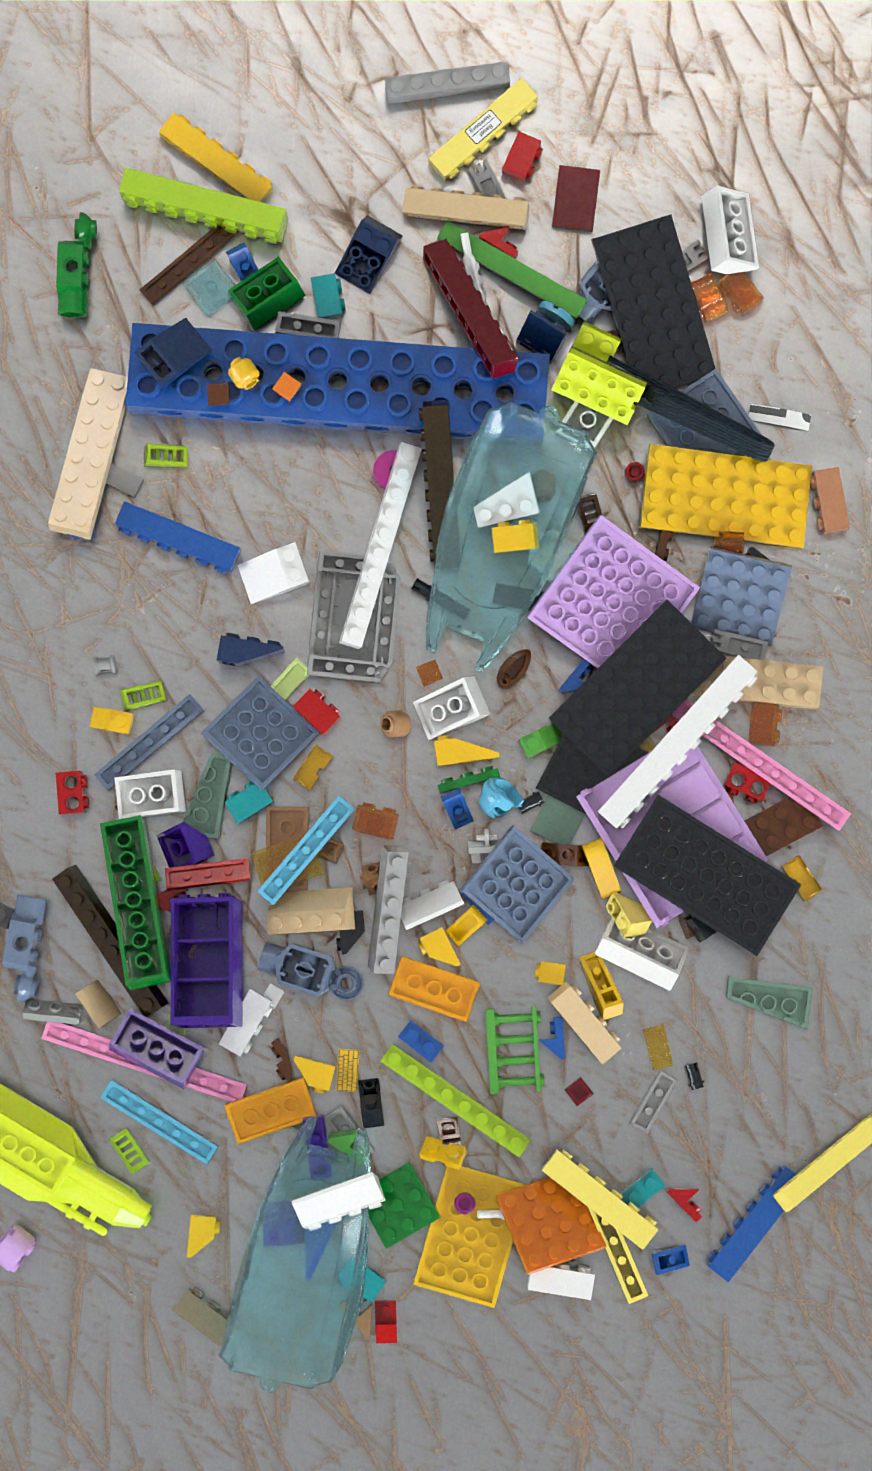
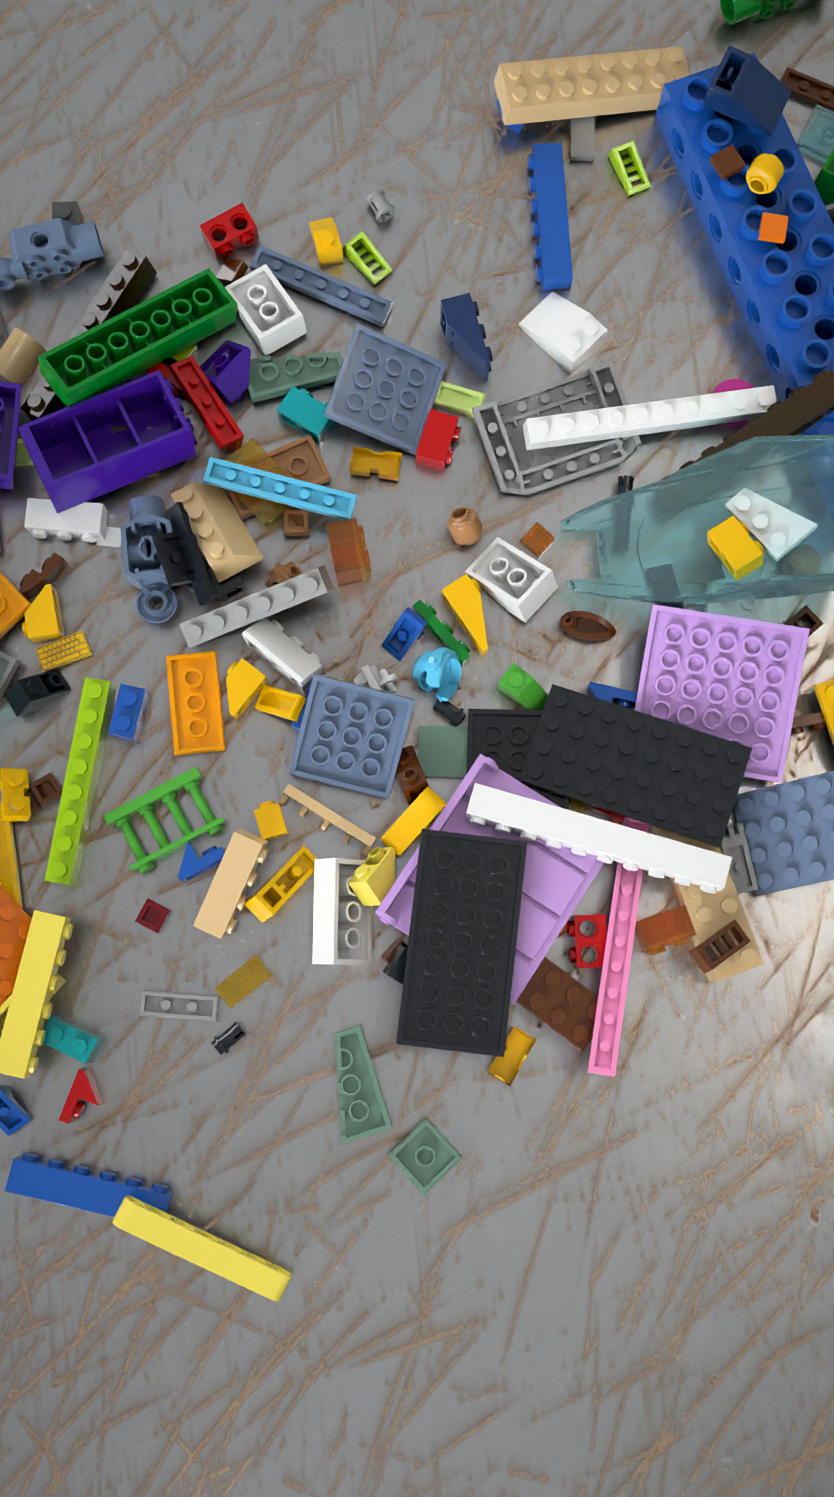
camera: 60 degrees right, 5 degrees down
none -> black bracket [153,502,215,606]
none -> reddish brown tile [216,258,248,285]
none -> tan hinge [279,783,377,857]
none -> sand green tile [388,1117,463,1195]
none -> reddish brown slope [689,920,751,973]

